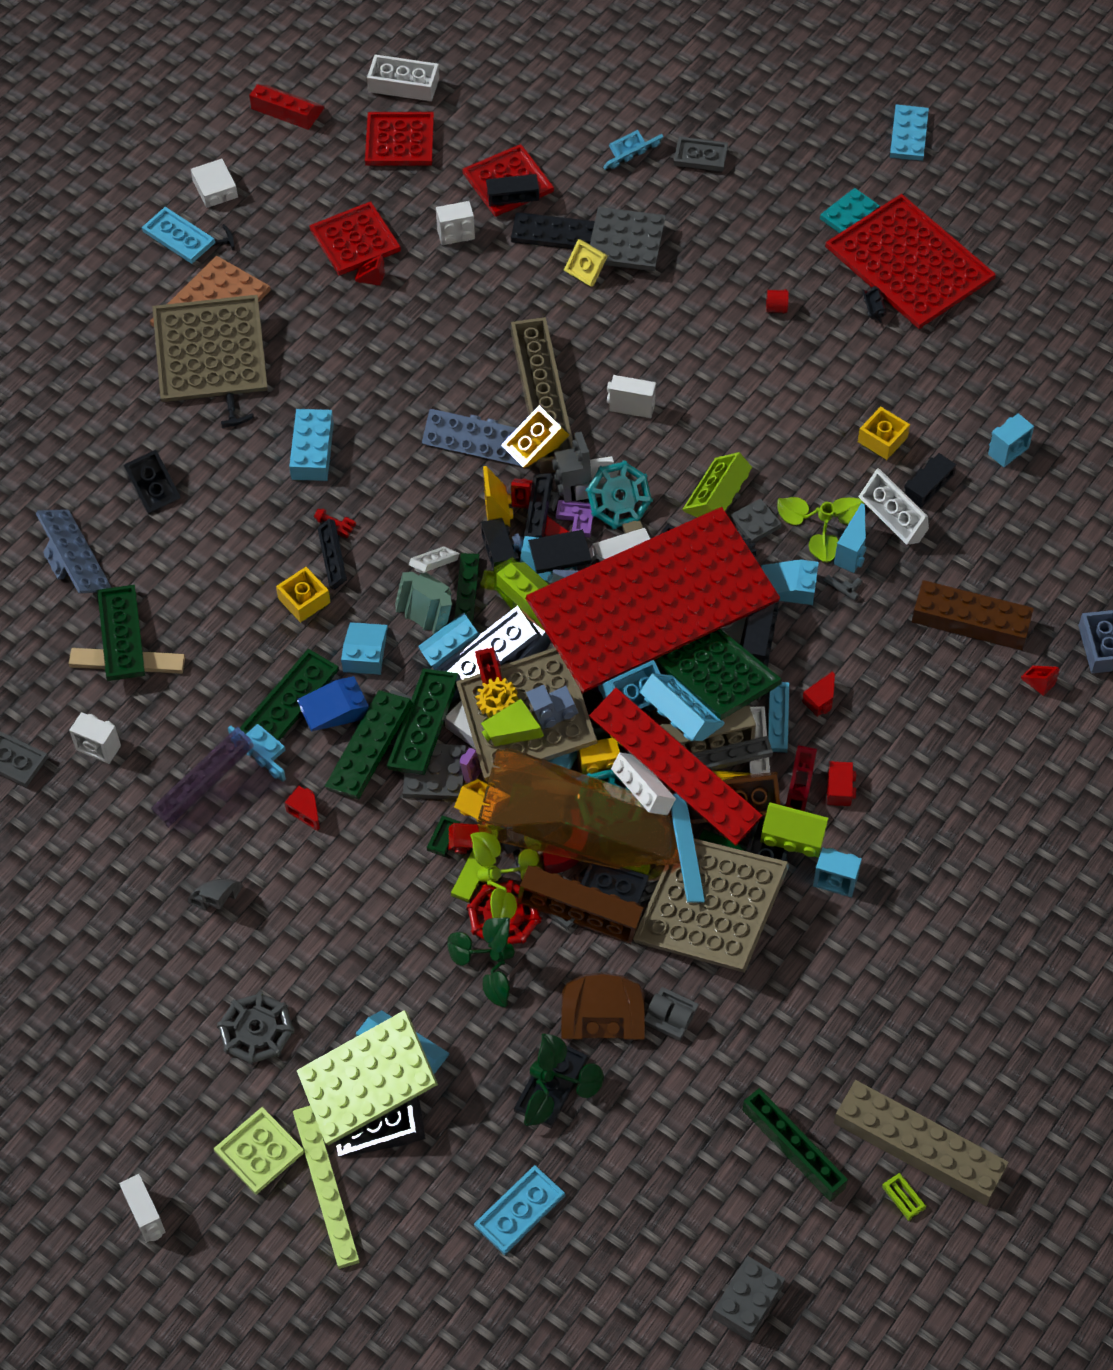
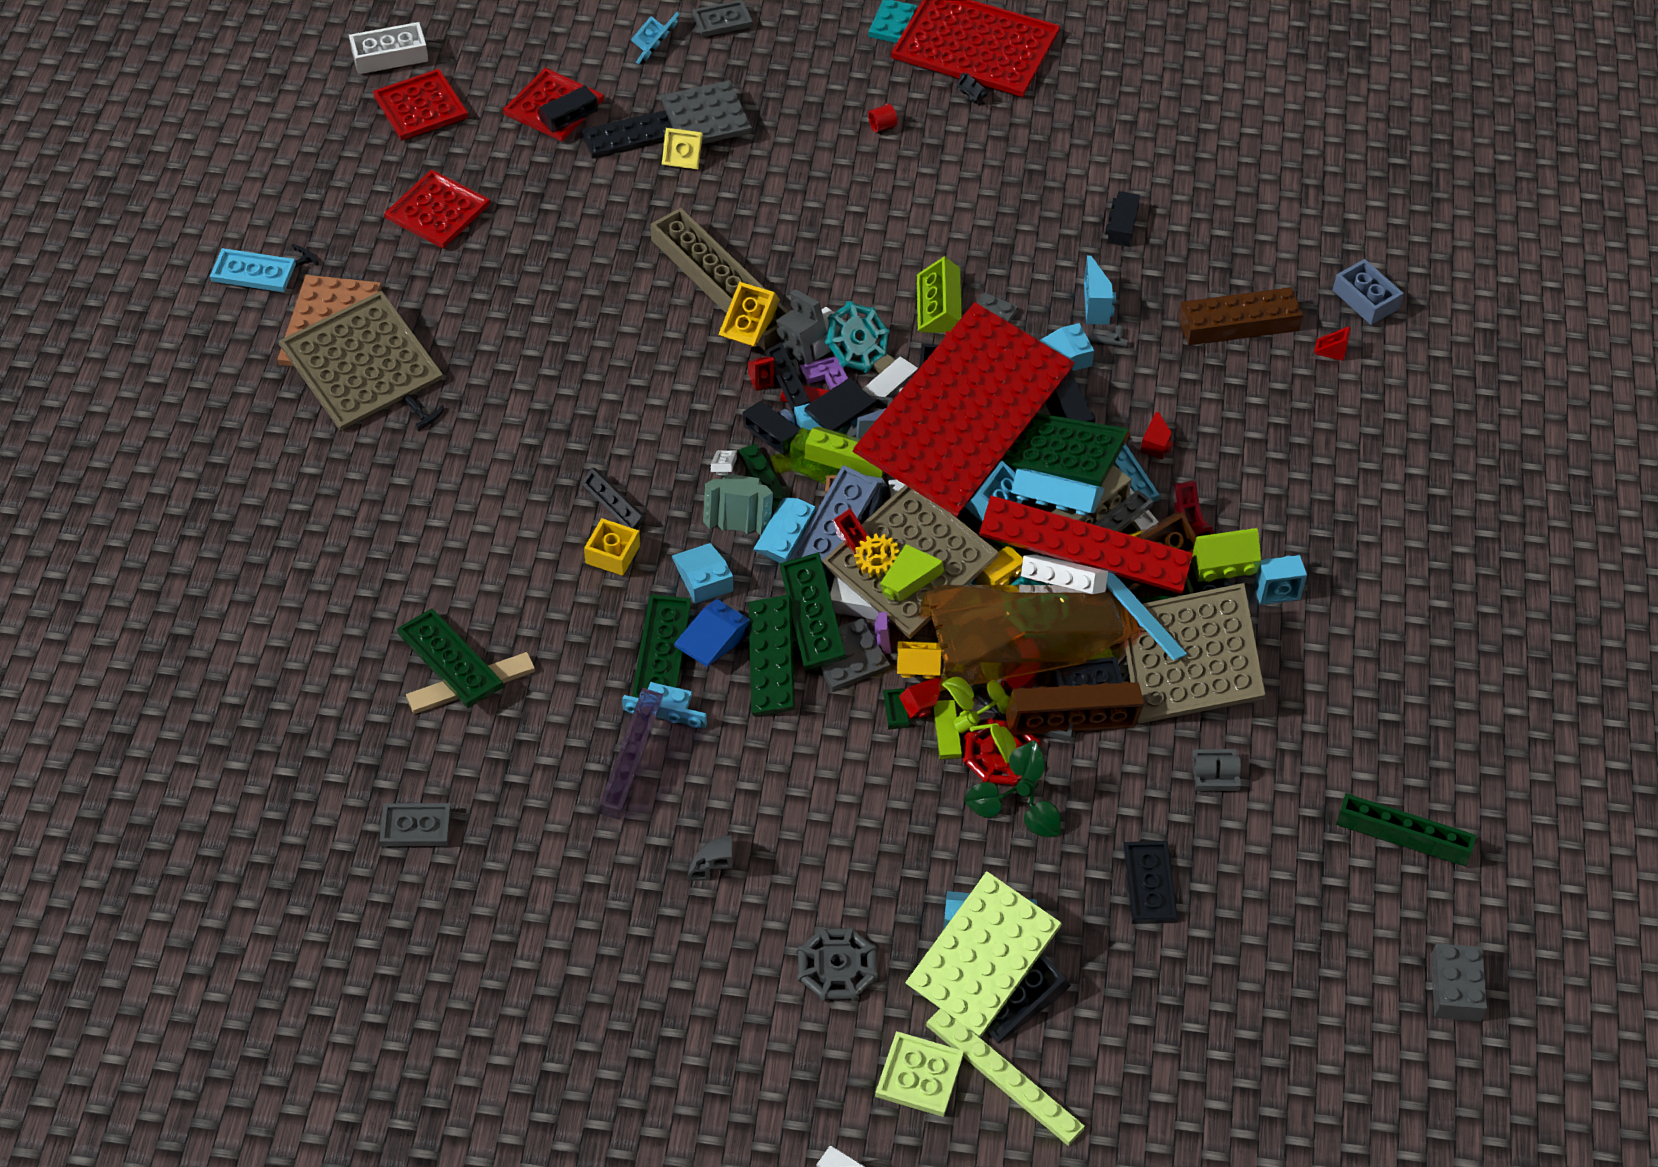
camera: 30 degrees left, 5 degrees down
sand blue bracket [36,510,112,593] -> none
white brick [69,712,121,764] -> none
black slope [123,449,181,514] -> none
white brick [191,159,238,208] -> none
red slope [249,84,325,130] -> none
red slope [284,786,320,831] -> none
medium azure brick [289,409,334,481] -> none
red hinge [314,508,356,538] -> none
red slope [355,255,385,286] -> none
sand blue bracket [422,409,521,466] -> none
white brick [436,201,475,245] -> none
medium azure tile [474,1165,565,1255] -> none
yellow slope [483,466,513,527] -> none
dark green plant [524,1033,604,1126] -> none
sand blue brick [526,685,578,729] -> none
reddish brown piece [561,972,645,1039] -> none
white brick [607,375,656,418] -> none
lime plant [777,497,864,563] -> none
red brick [827,761,856,806] -> none
dark tan brick [834,1080,1009,1206] -> none
yellow brick [858,406,910,460] -> none
white slope [858,468,929,545] -> none
lime tile [882,1173,926,1221] -> none
medium azure brick [988,413,1034,467] -> none

